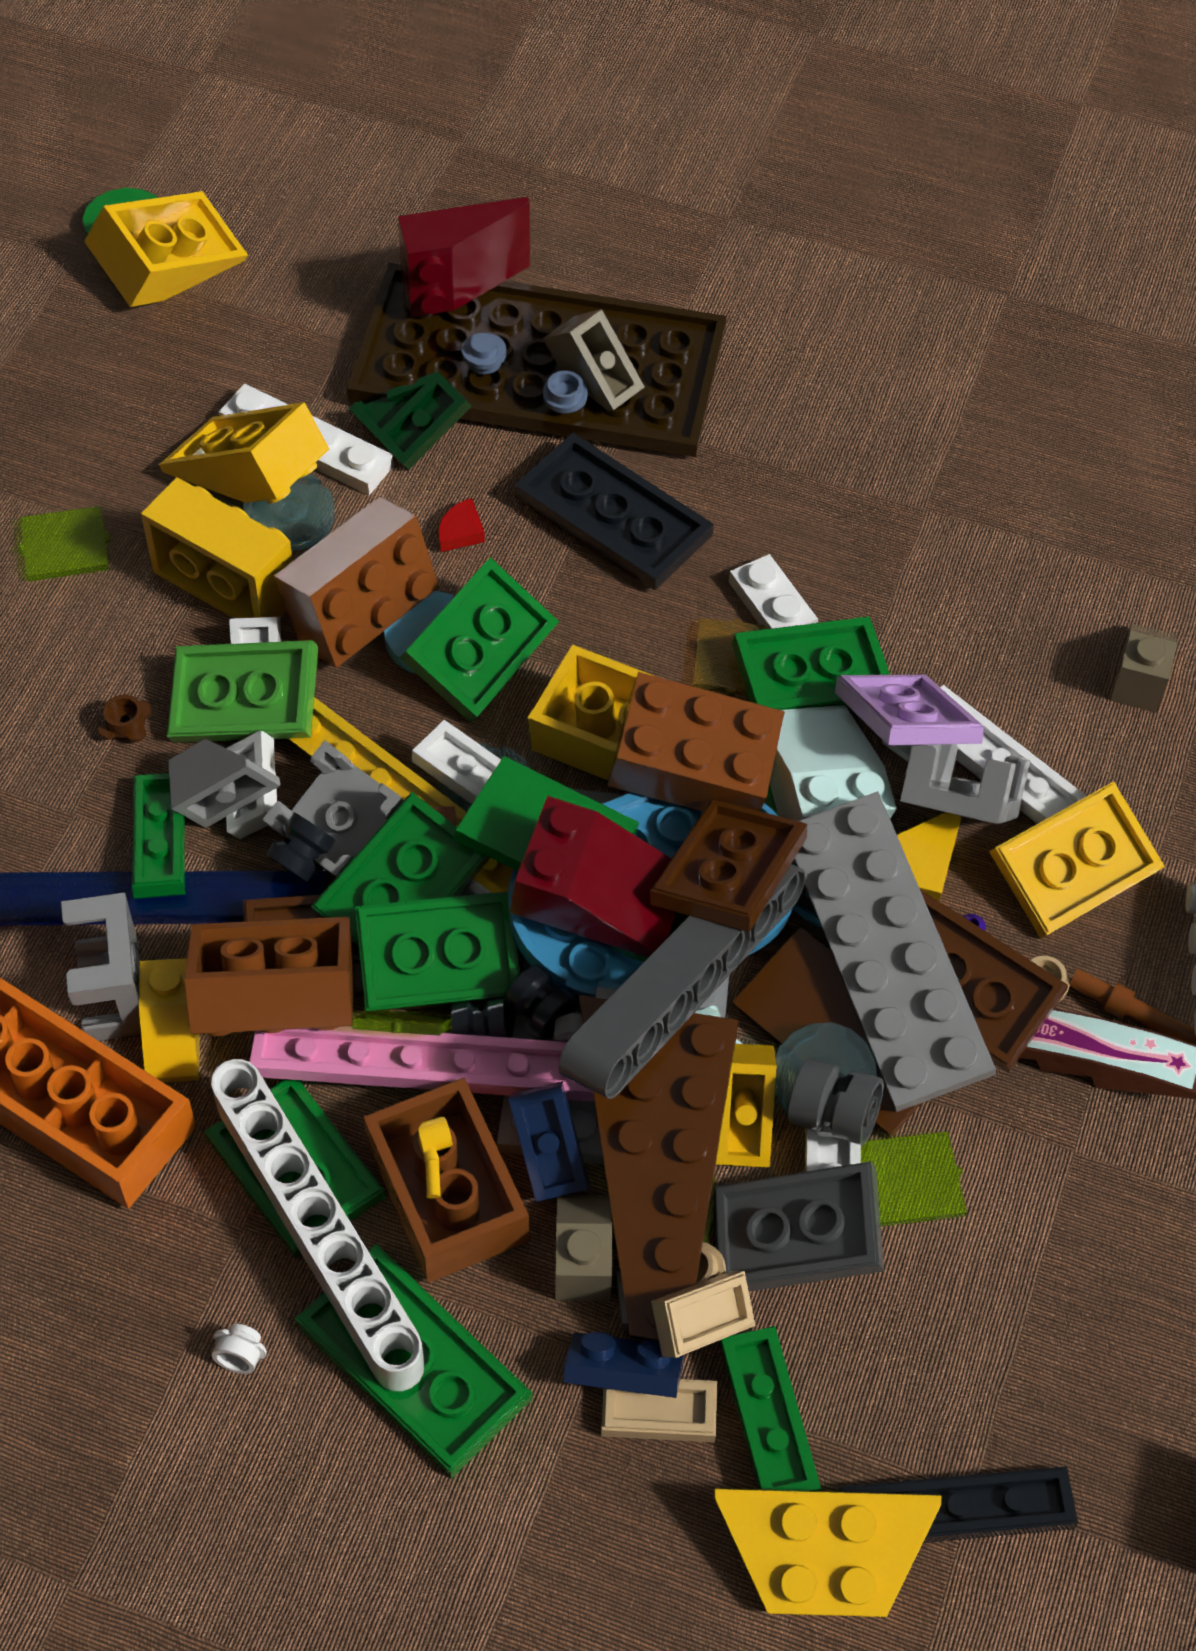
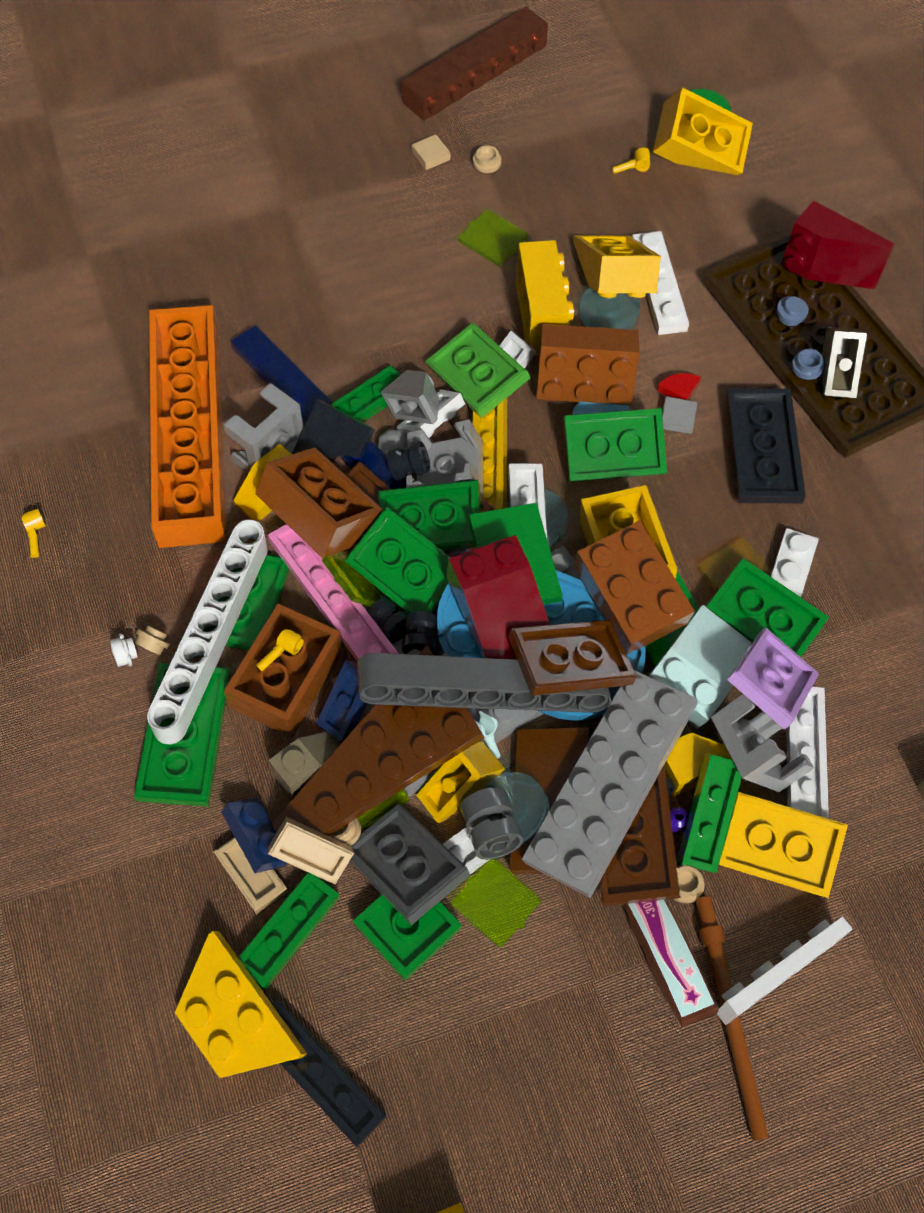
camera: 50 degrees right, 5 degrees up
reddish brown plate [98,695,152,743] -> none
dark green wing [349,371,472,470] -> none
none -> tan plate [135,625,170,655]
none -> black tile [292,400,376,461]
none -> green plate [352,895,462,982]
none -> light grey tile [378,430,408,462]
none -> yellow hand [611,148,650,174]
none -> light grey tile [662,397,698,434]
none -> green plate [677,753,742,873]

